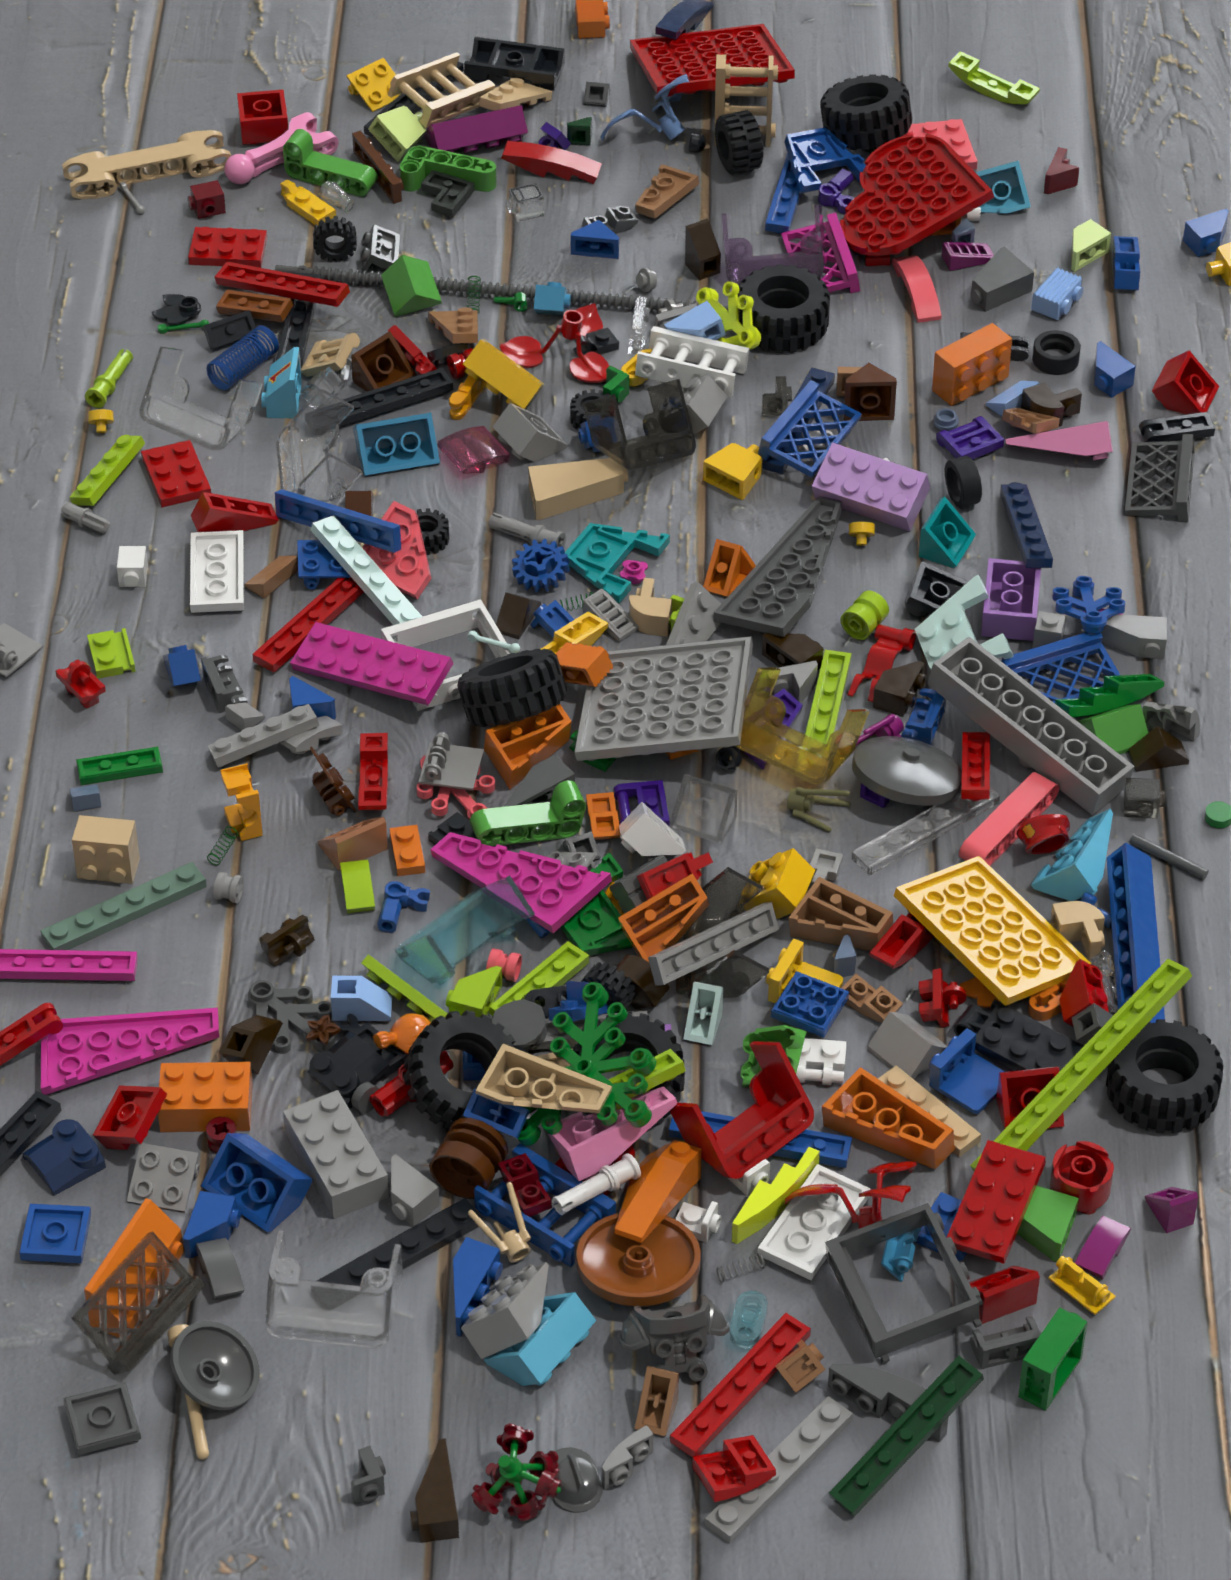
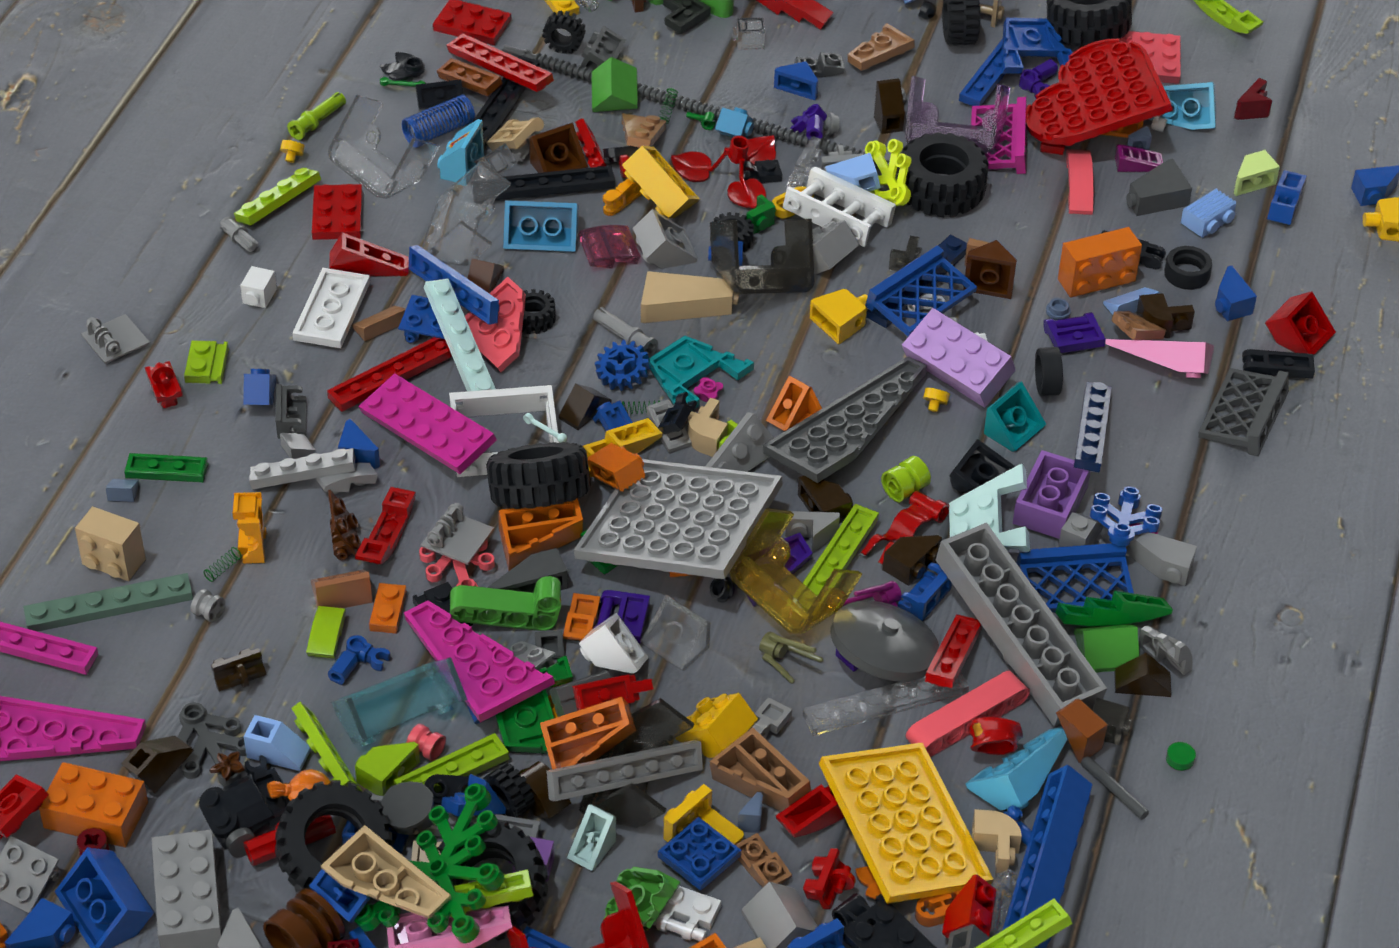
camera: 15 degrees right, 0 degrees up
none -> black plate [658,392,697,435]
none -> dark purple bar [790,104,827,142]
none -> dark orange slope [1056,699,1108,763]

